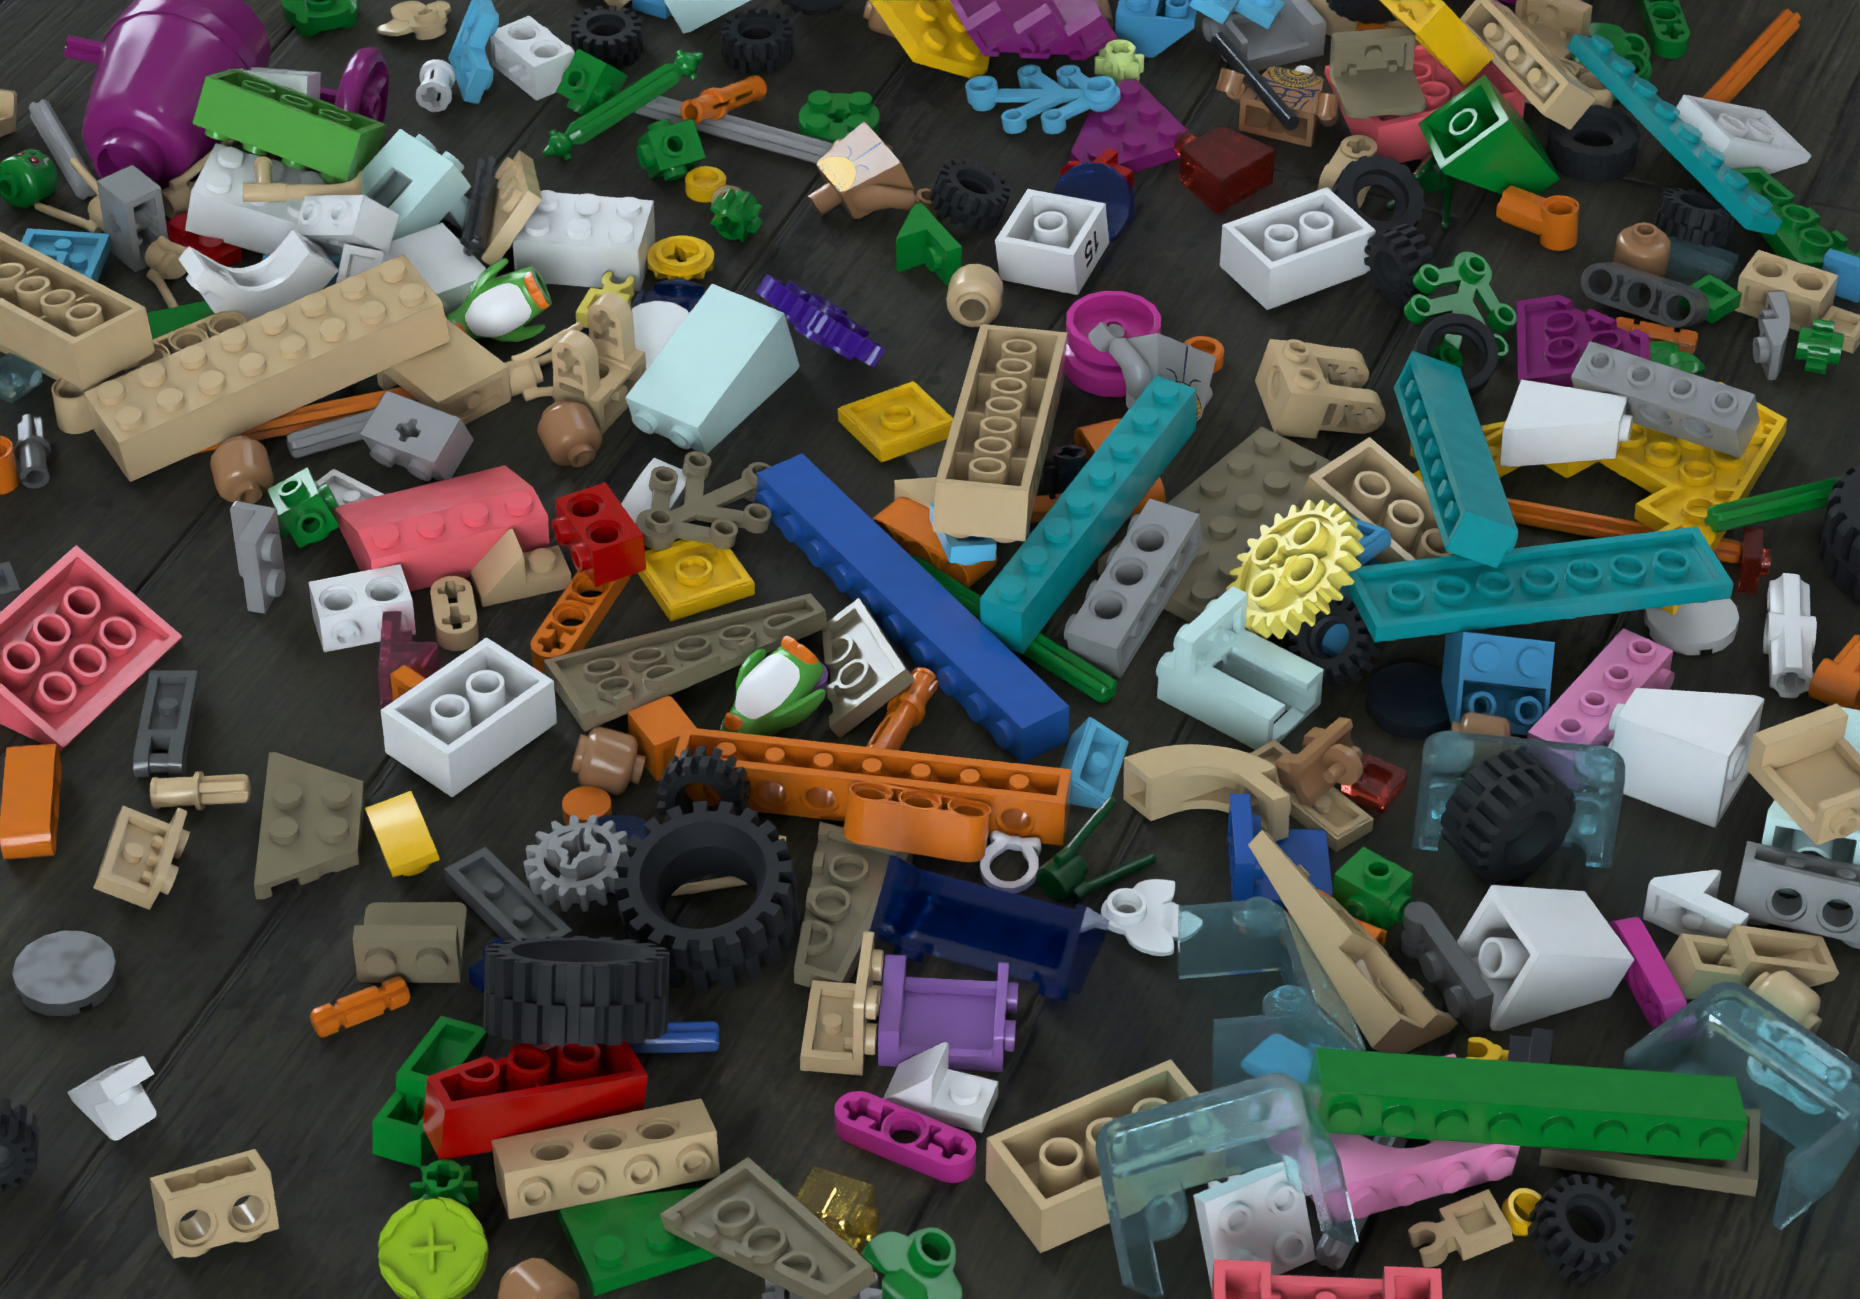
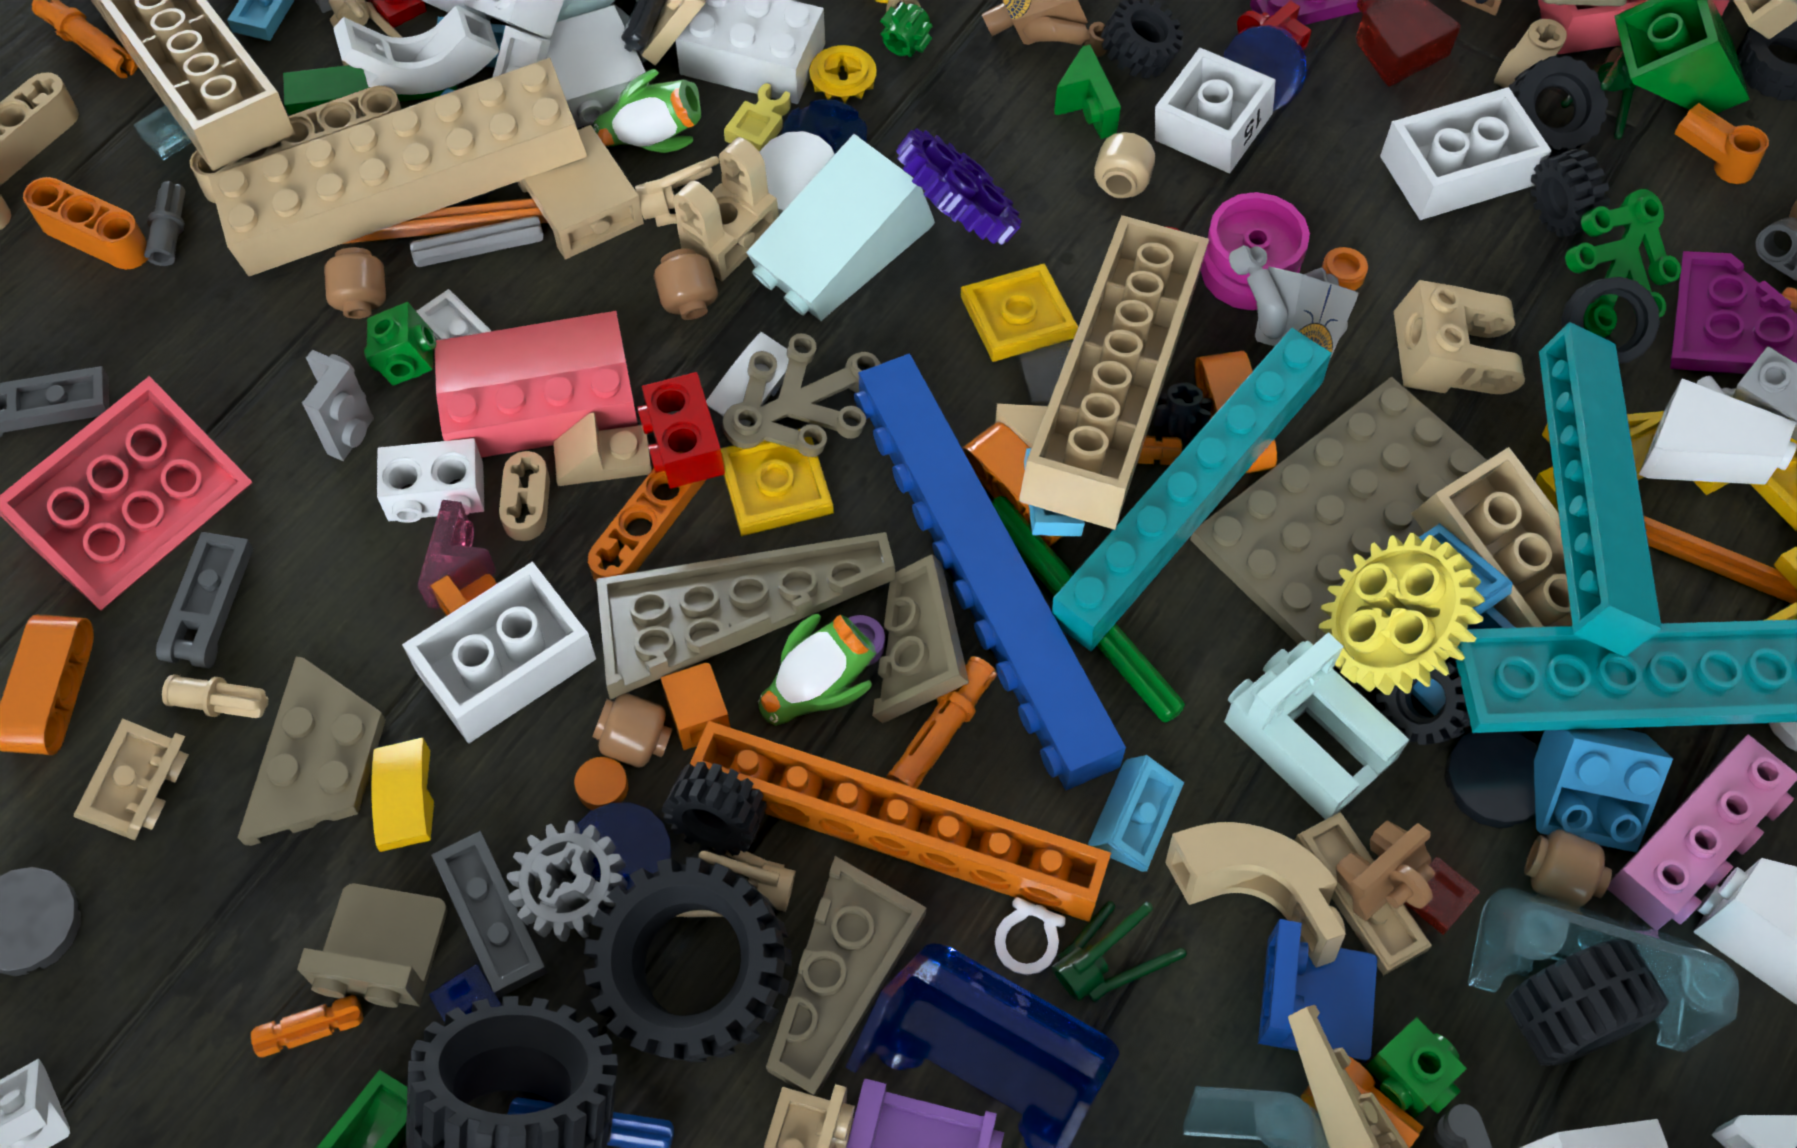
camera: 10 degrees right, 20 degrees up
light grey brick [360,390,474,481] -> none
orange beam [843,781,992,862] -> none
light grey brick [1064,499,1203,678] -> none
white plate [1101,879,1202,956] -> none

